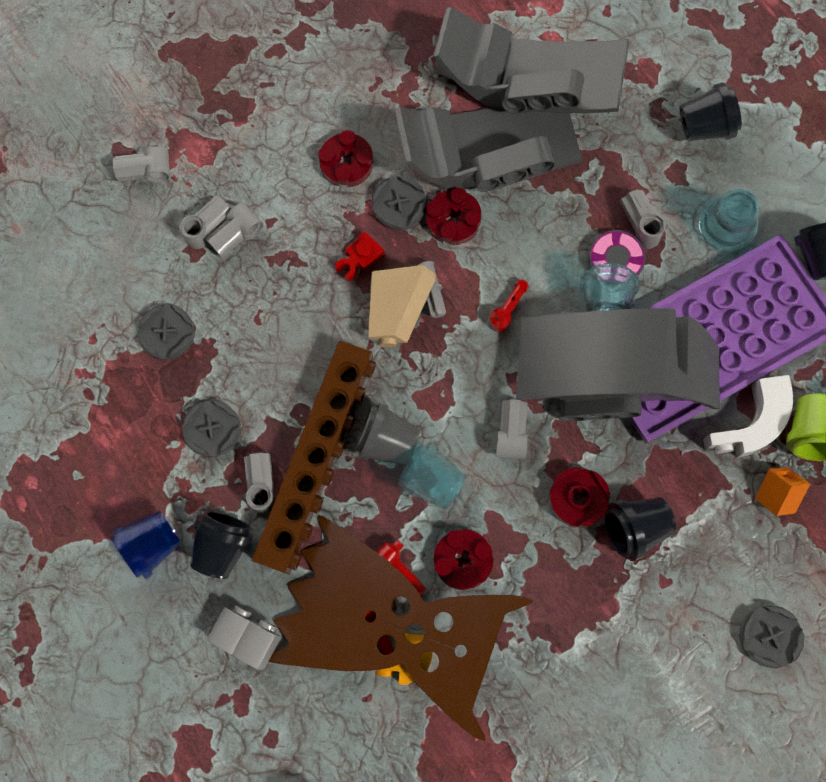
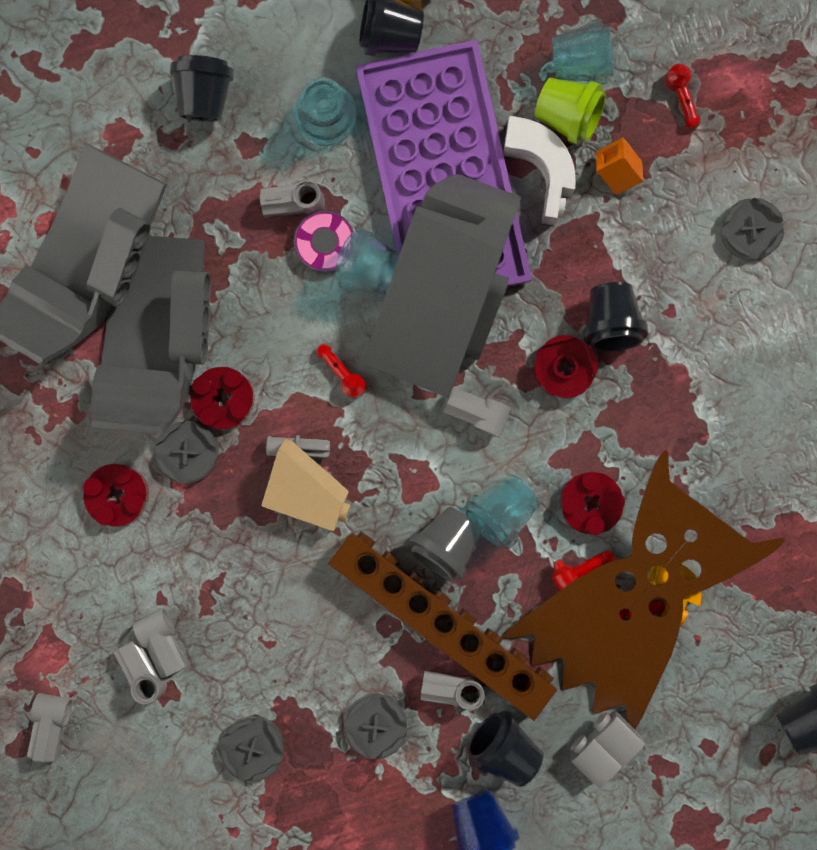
camera: 85 degrees left, 10 degrees up
red plate [334,232,385,282] -> none

